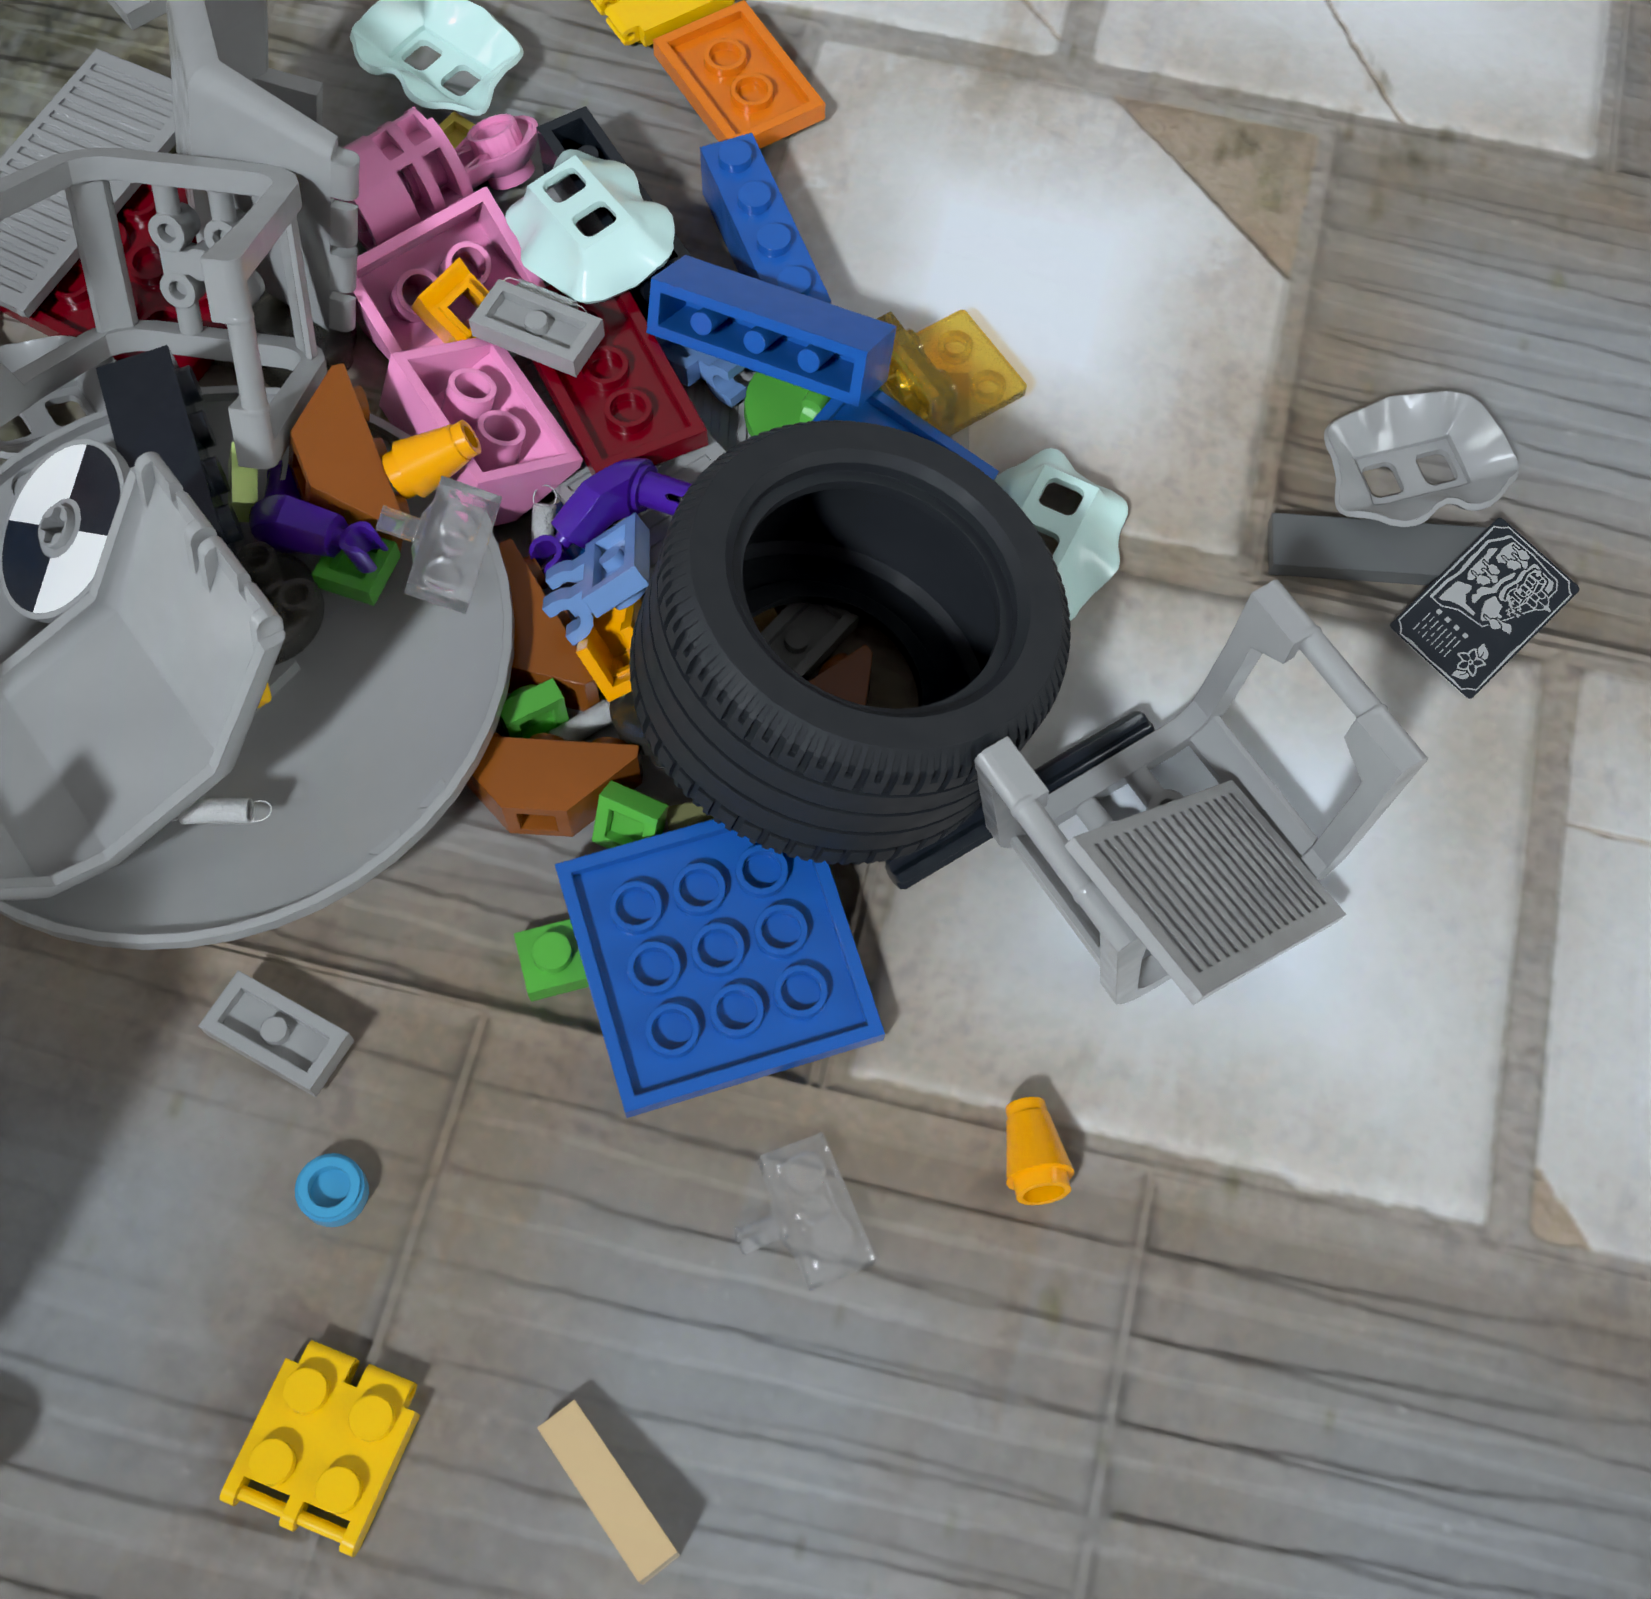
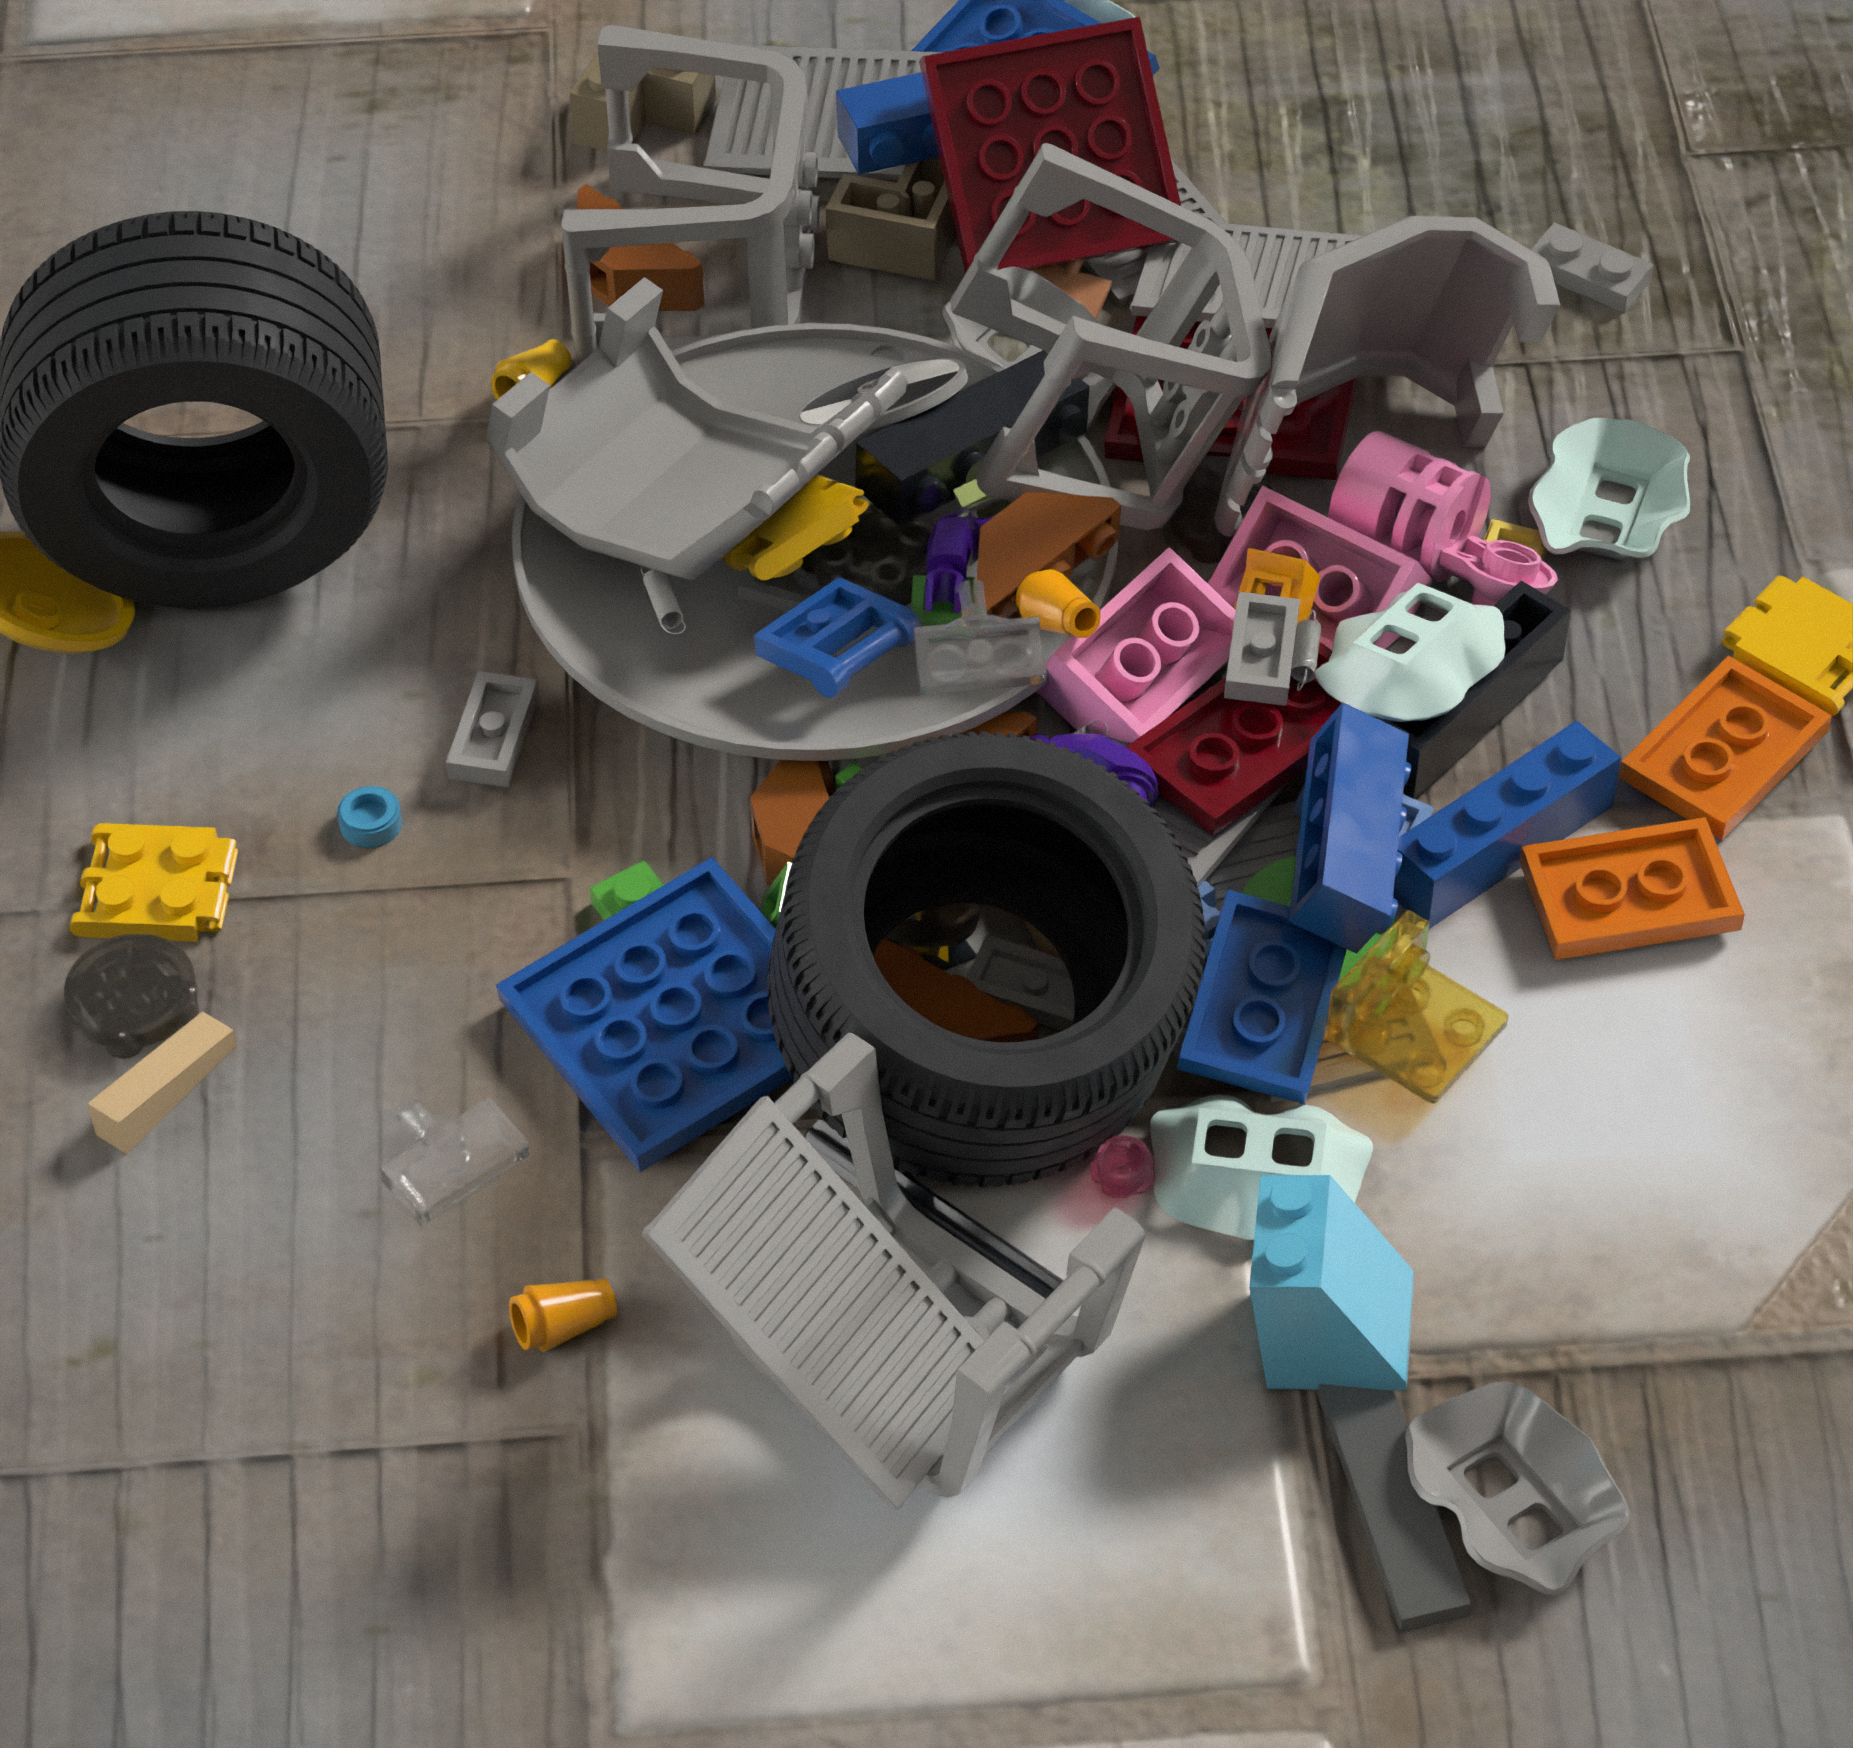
camera: 75 degrees right, 15 degrees down
black sticker [1390,518,1580,699] -> none
none -> clear smoke tile [64,933,199,1059]
none -> blue plate [754,577,922,698]
none -> medium azure slope [1249,1175,1414,1390]
none -> orange plate [1519,817,1745,960]

